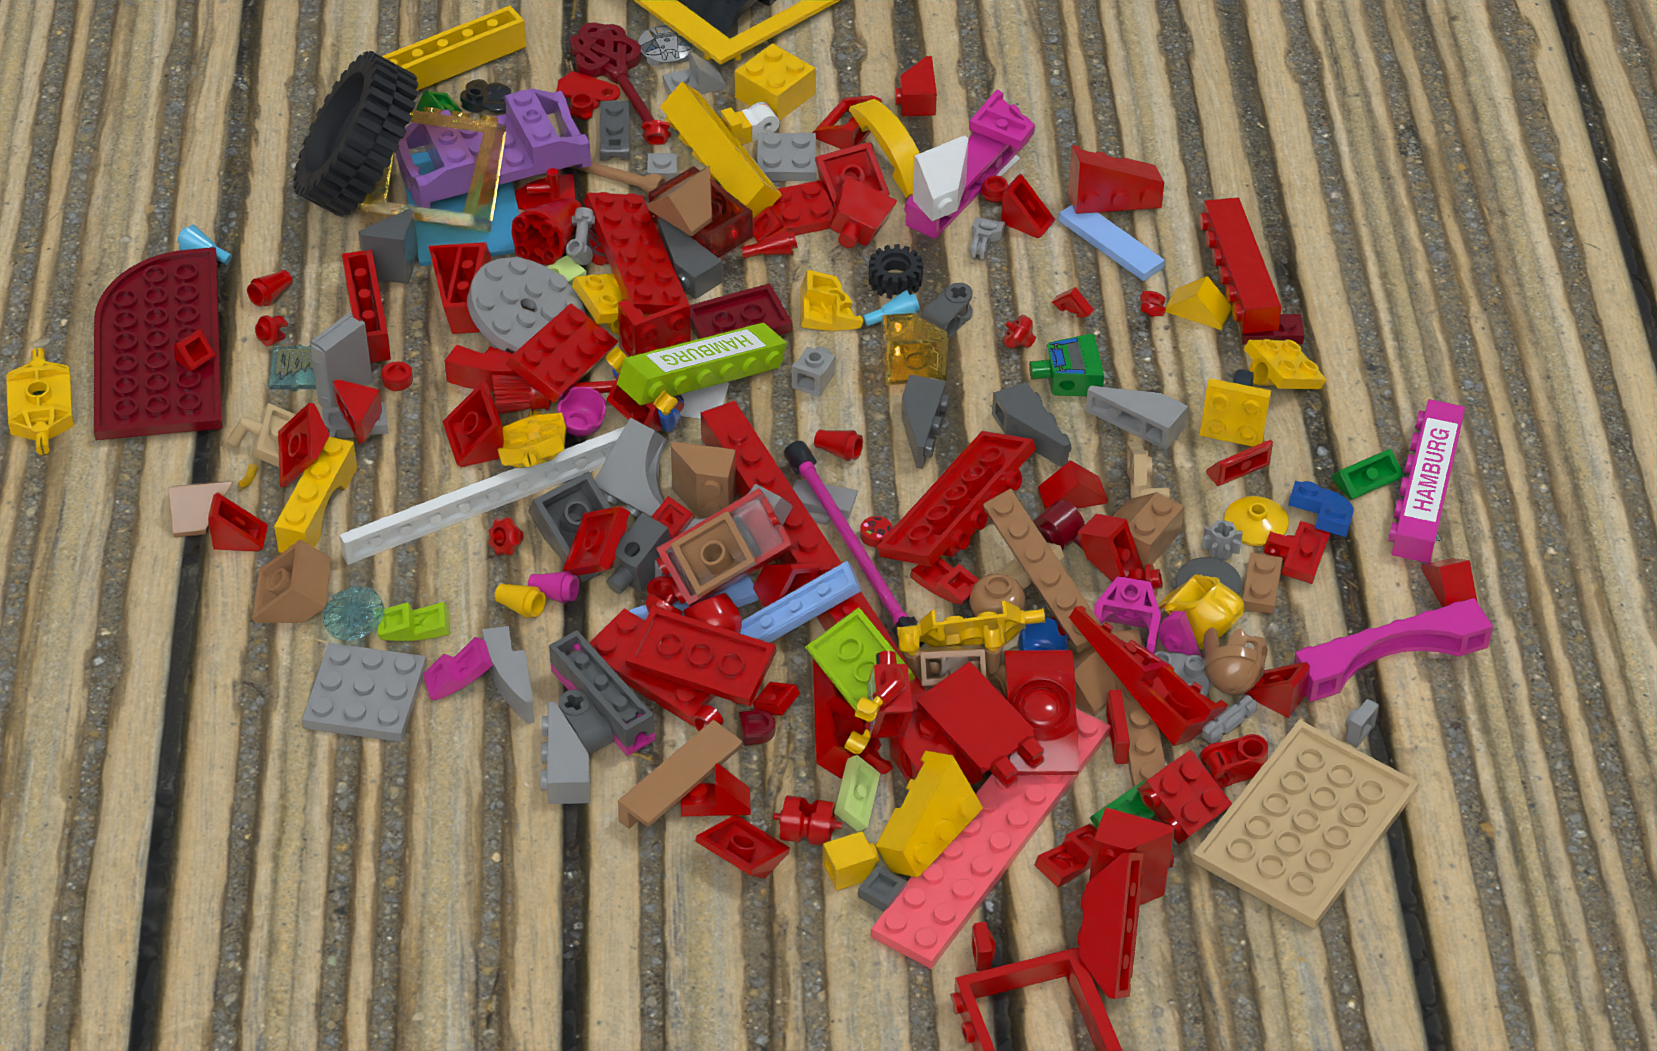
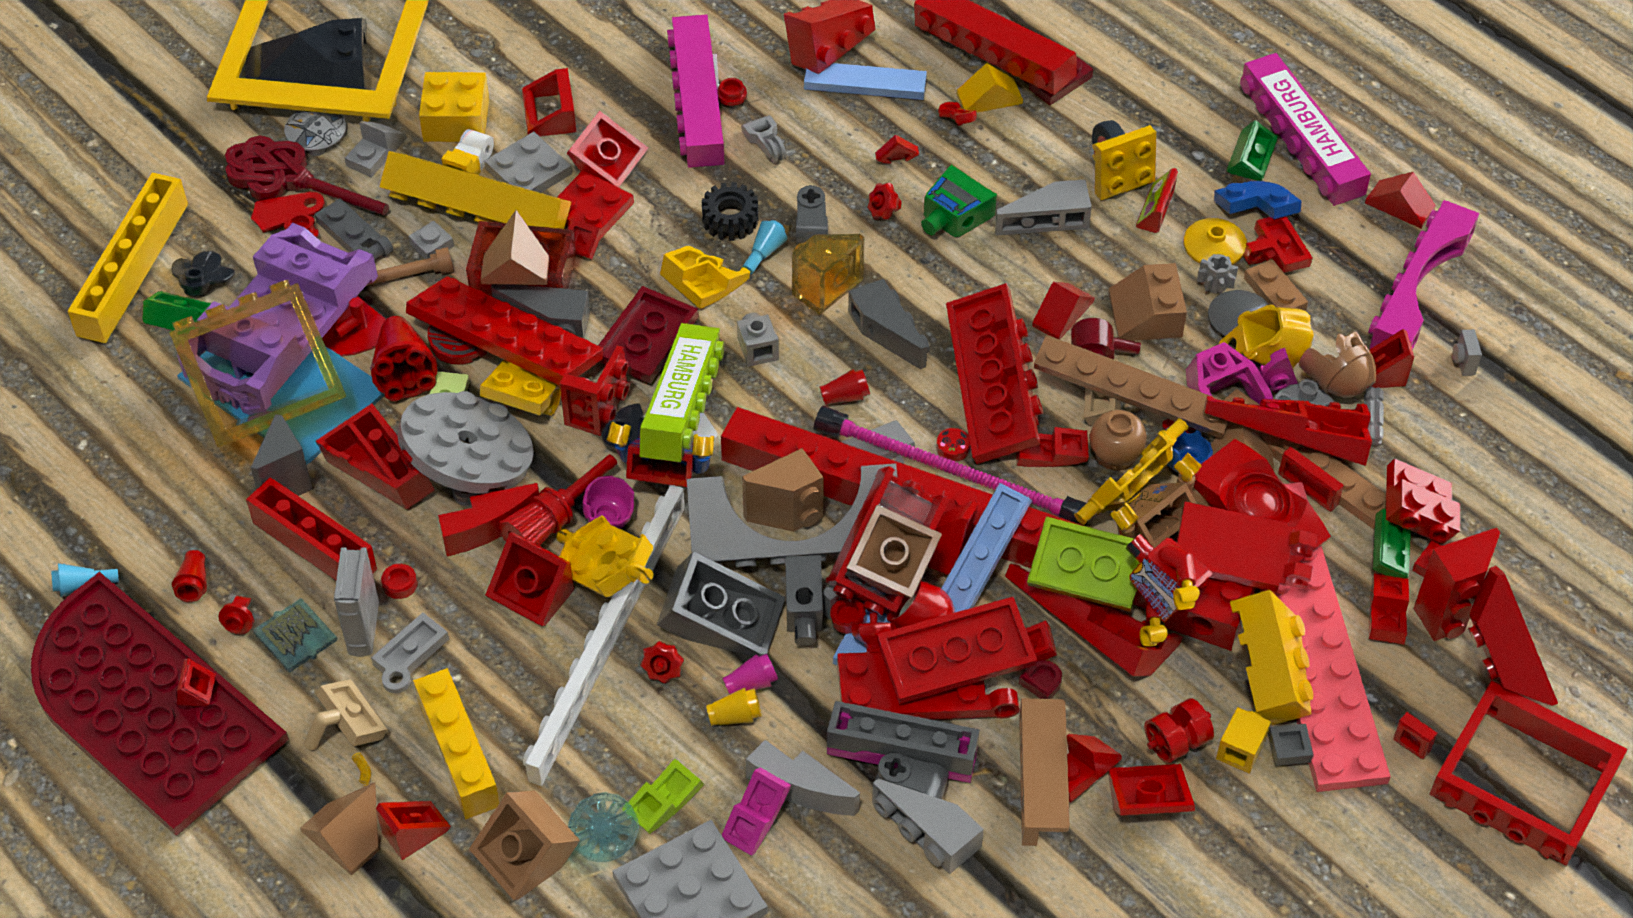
camera: 40 degrees left, 5 degrees up
yellow plate [6,348,74,455] -> none
red slope [278,402,330,488] -> none
black tyre [293,51,418,217] -> none
red slope [332,379,382,444] -> none
red plate [506,303,618,404] -> none
red plate [562,506,630,576] -> none
light grey bar [566,207,595,265] -> none
red plate [641,120,671,145] -> none
red tile [651,496,695,539] -> none
red cone [741,226,798,259] -> none
red torso [830,176,897,248] -> none
yellowish green plate [834,755,880,832] -> none
yellow slope [849,99,920,198] -> none
red slope [894,56,937,117] -> none
white slope [913,135,968,221] -> none
dark pink wing [969,89,1035,150] -> none
dark grey slope [992,382,1072,467] -> none
red slope [1001,174,1056,238] -> none
red slope [1077,513,1144,582] -> none
tan plate [1127,442,1170,498] -> none
red plate [1129,563,1163,596] -> none
tan plate [1192,720,1419,929] -> none
red piece [1199,734,1269,788] -> none
yellow plate [1243,339,1327,389] -> none

